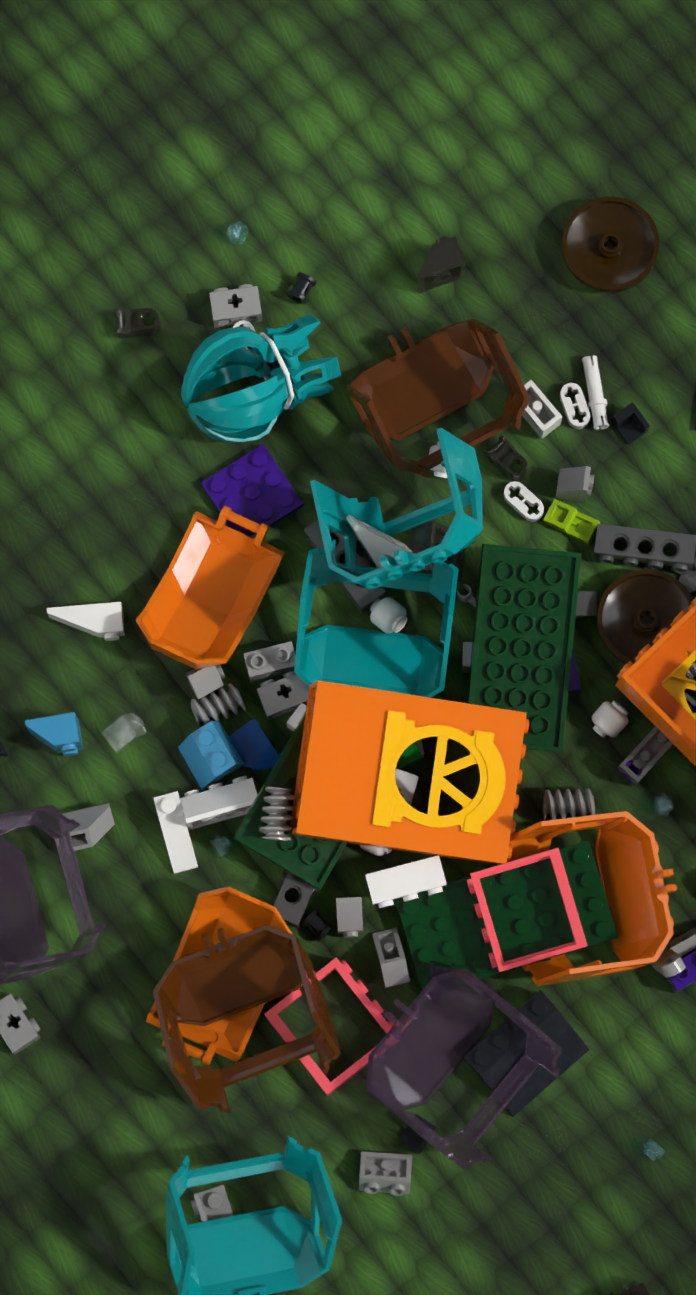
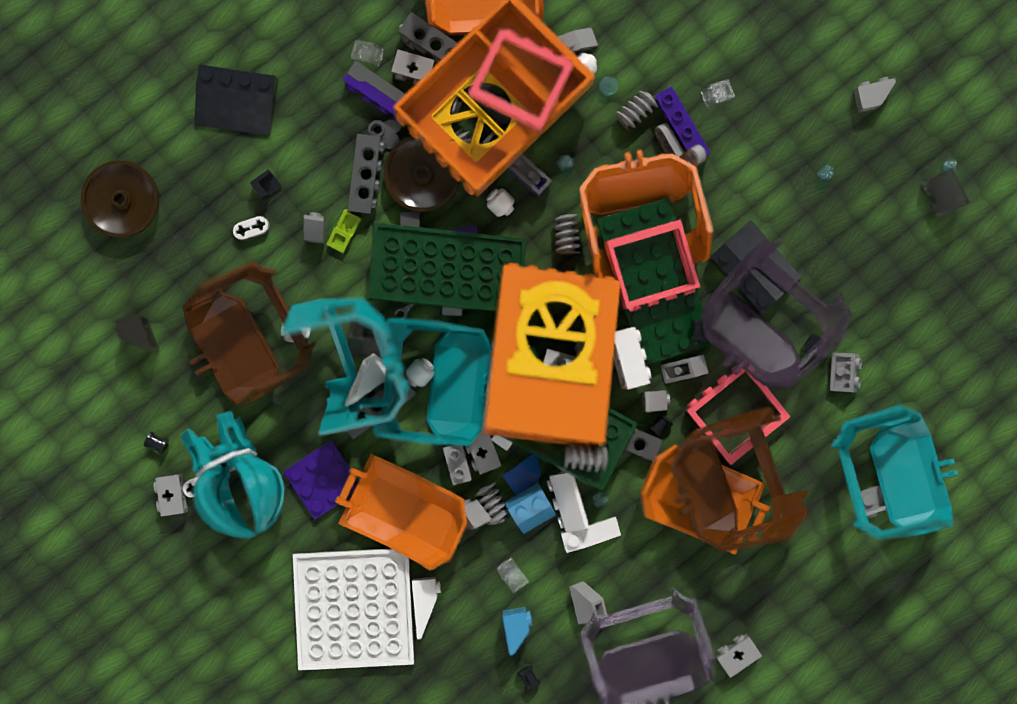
camera: 95 degrees left, 10 degrees up
clear smoke piece [114,308,162,338] -> none
clear light blue plate [227,221,248,244] -> none
clear smoke piece [483,435,528,482] -> none
white beam [503,481,544,522] -> none
white brick [522,380,562,439] -> none
white pin [582,355,609,430] -> none
none -> white plate [293,549,414,670]

